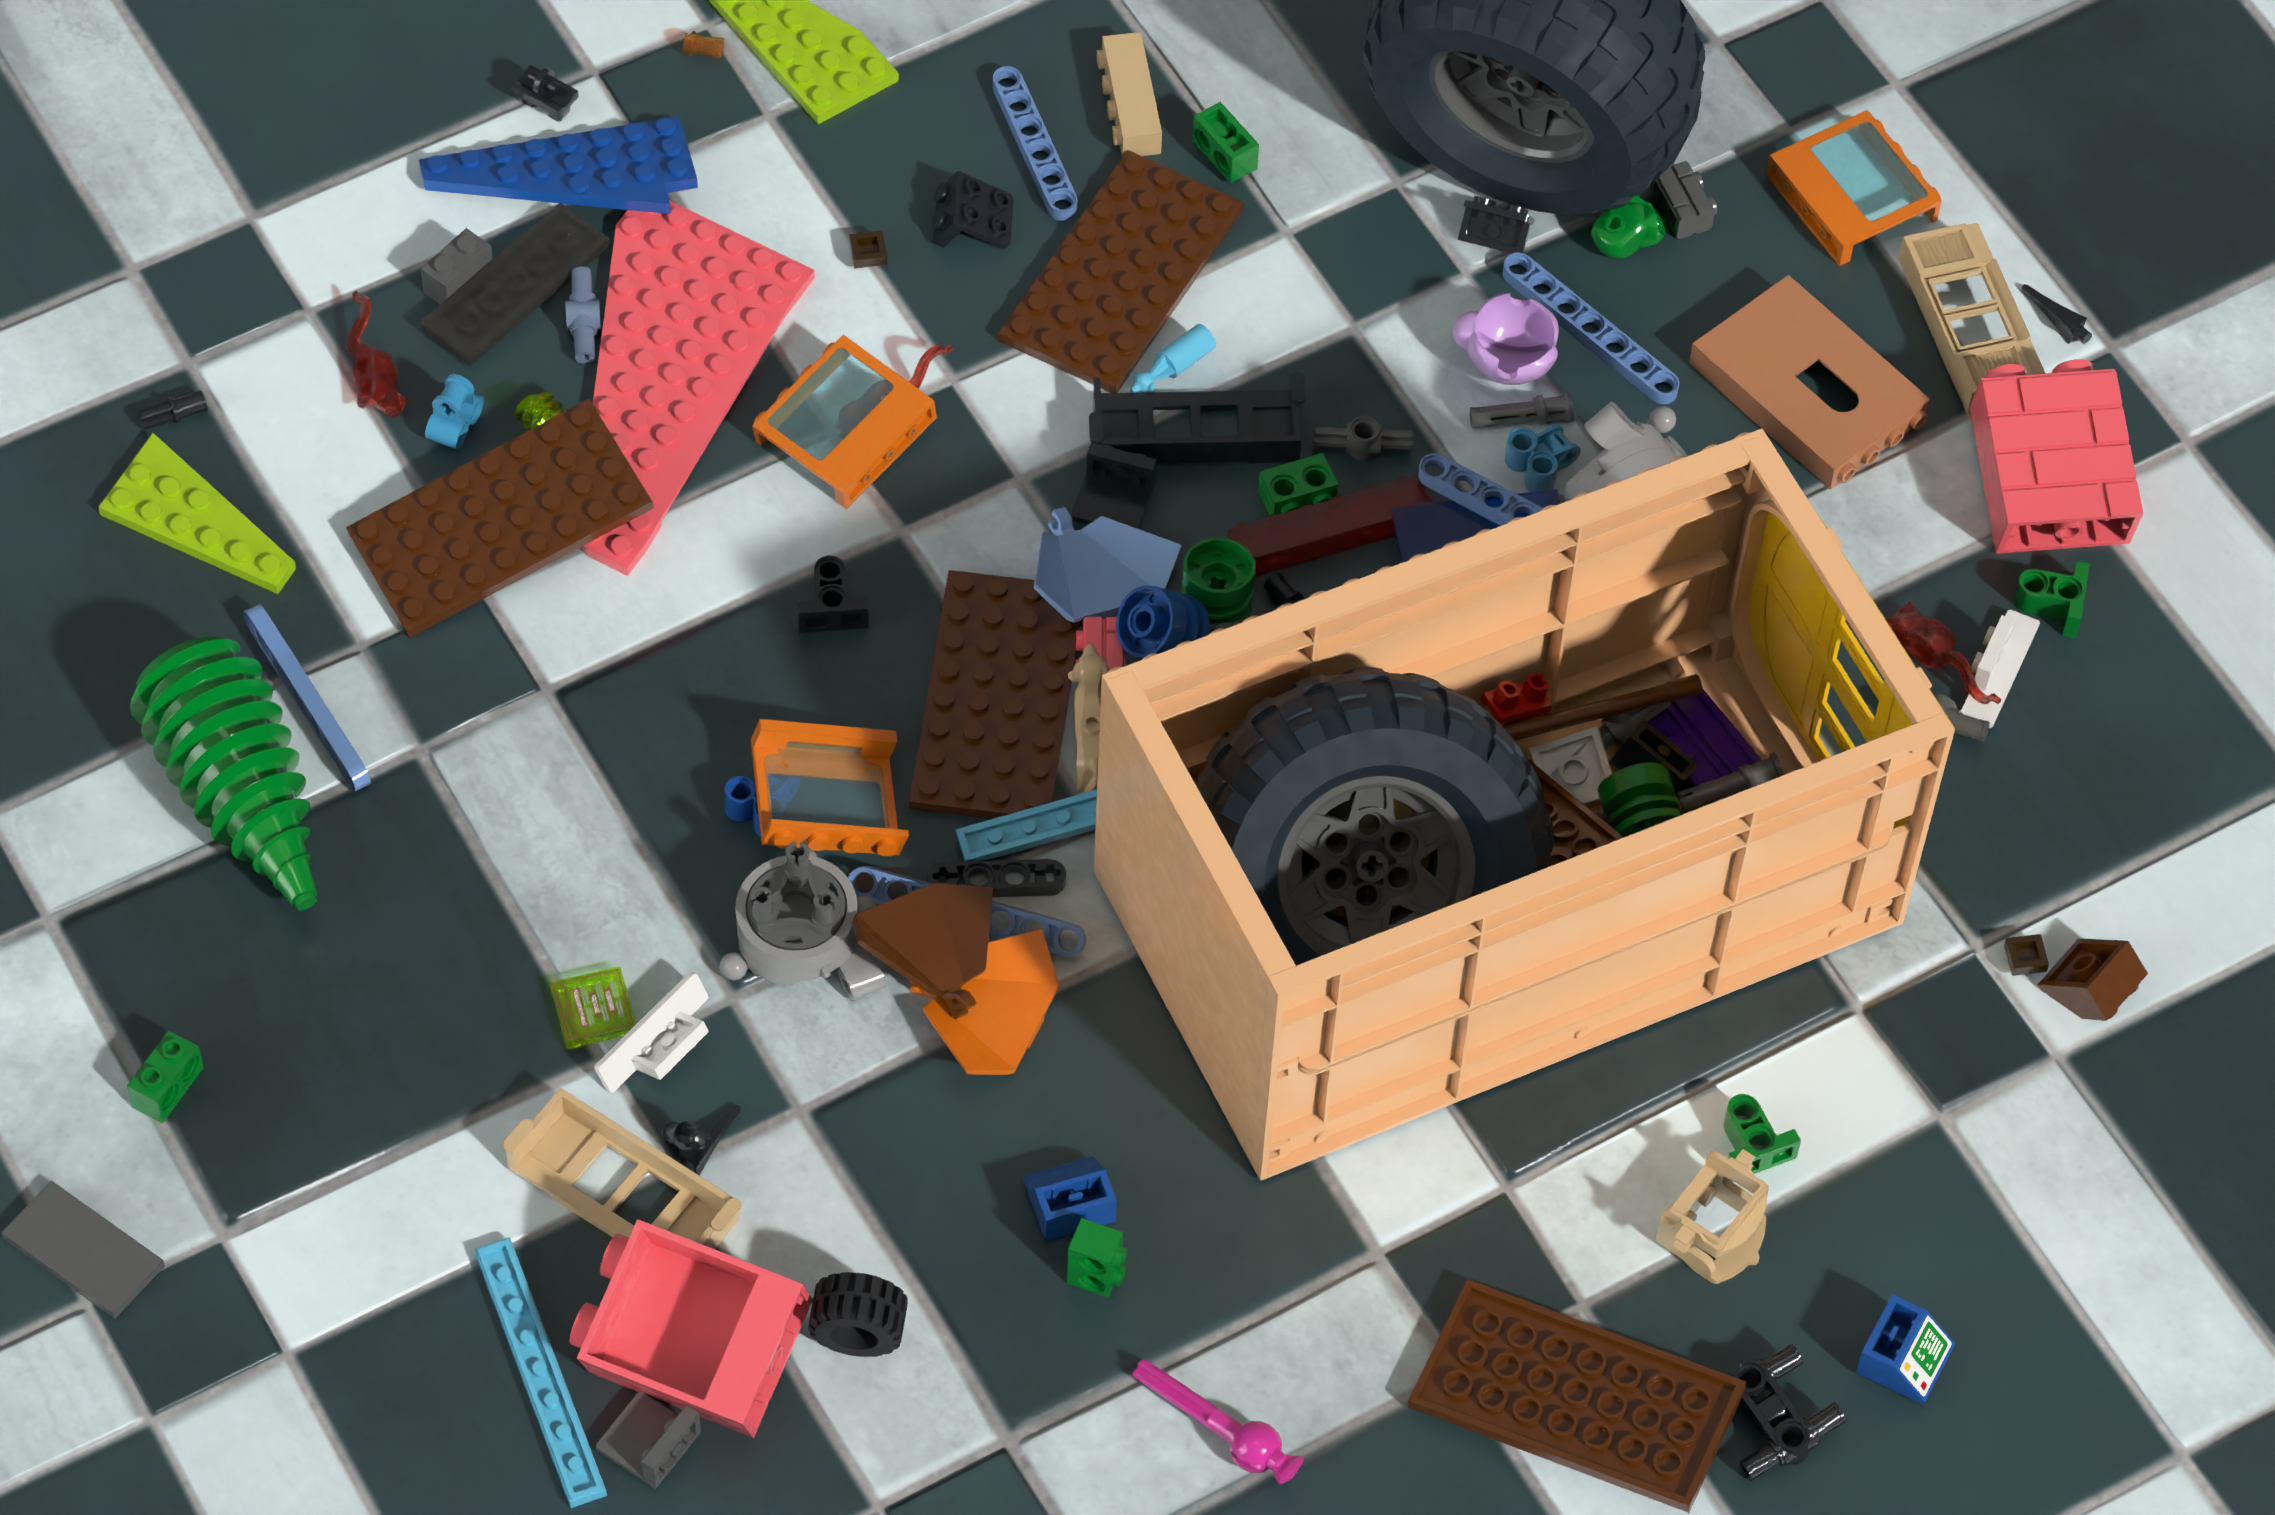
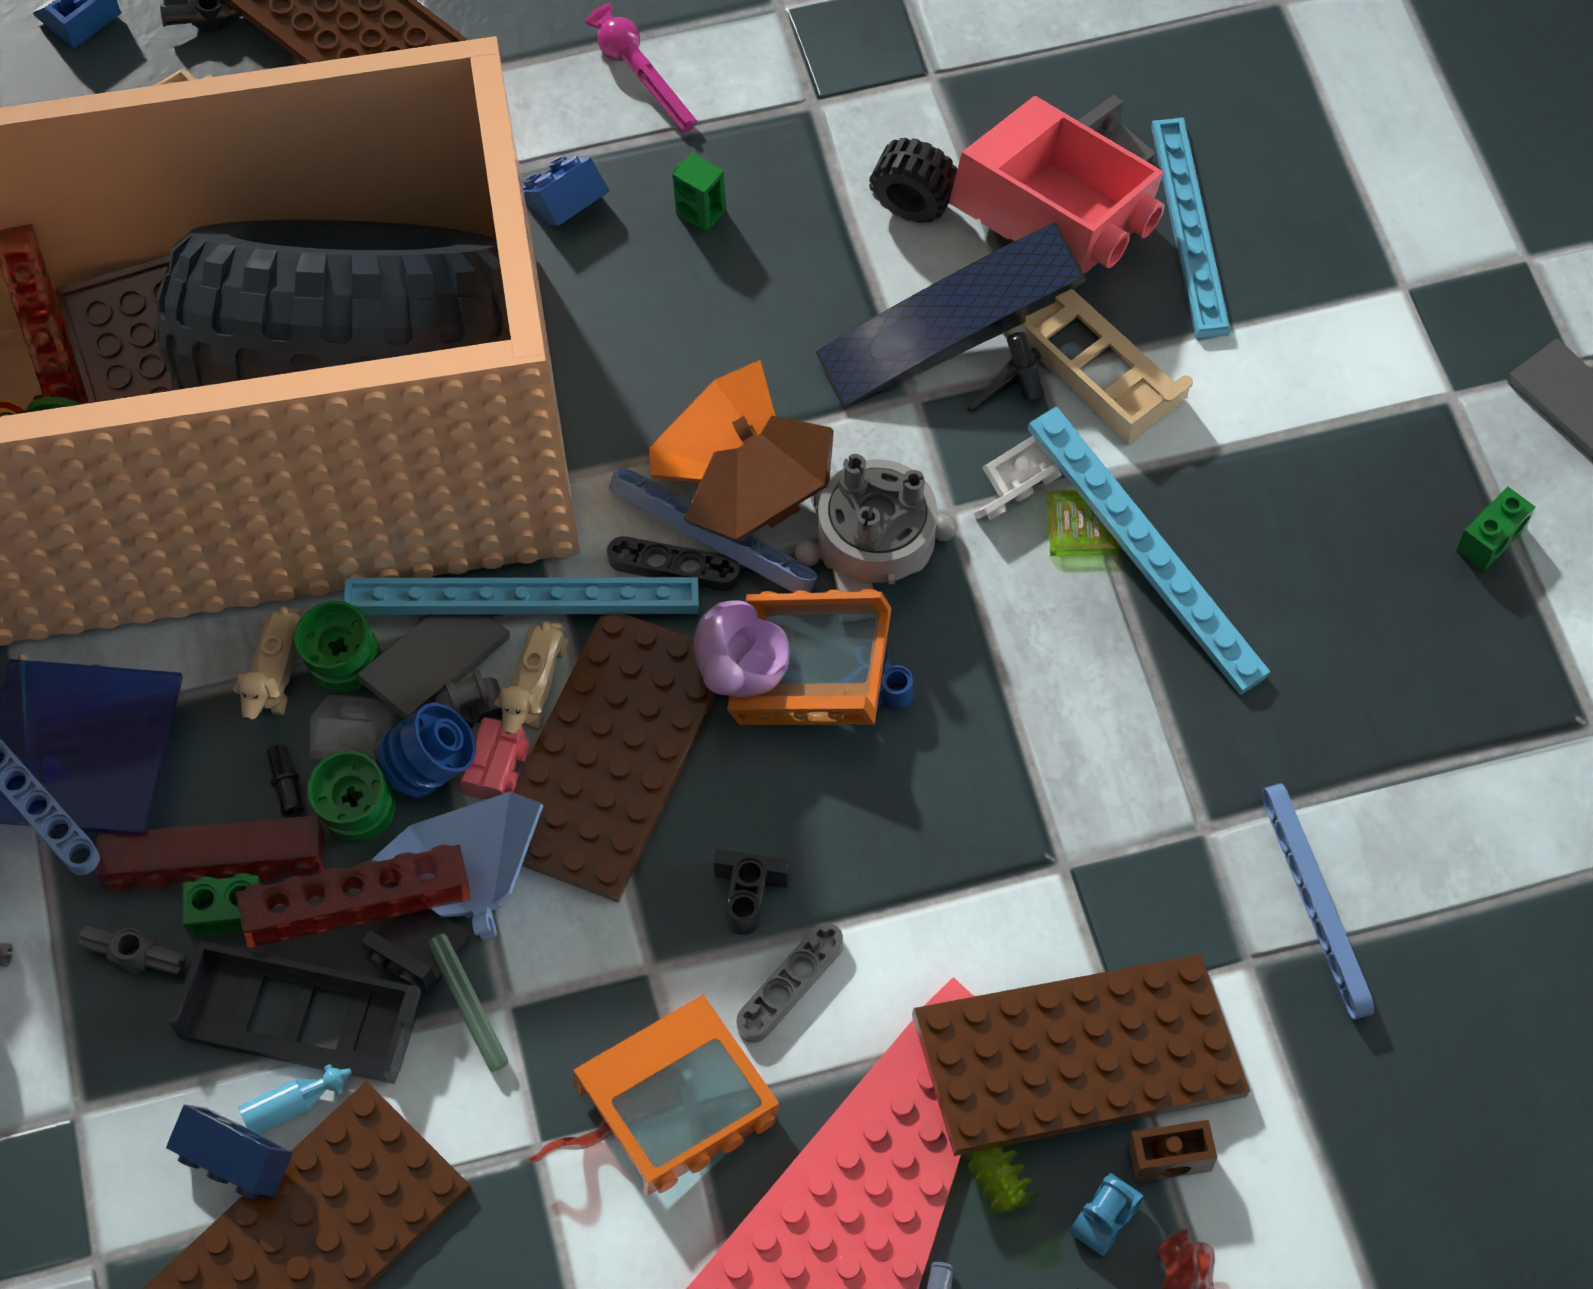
camera: 160 degrees left, 5 degrees up
lime wing [98,433,296,594] -> none
green cone [130,636,317,911] -> none
blue slope [1023,1156,1117,1241] -> none
none -> dark blue brick [166,1104,293,1199]
none -> clear red brick [236,844,470,948]
none -> sand green axle [428,934,508,1072]
none -> blue slope [523,155,610,226]
none -> lavender piece [693,600,790,697]
none -> dark grey beam [736,922,843,1043]
none -> dark blue slope [816,221,1086,410]
none -> medium azure plate [1028,406,1270,695]
none -> reddish brown brick [1128,1120,1217,1183]

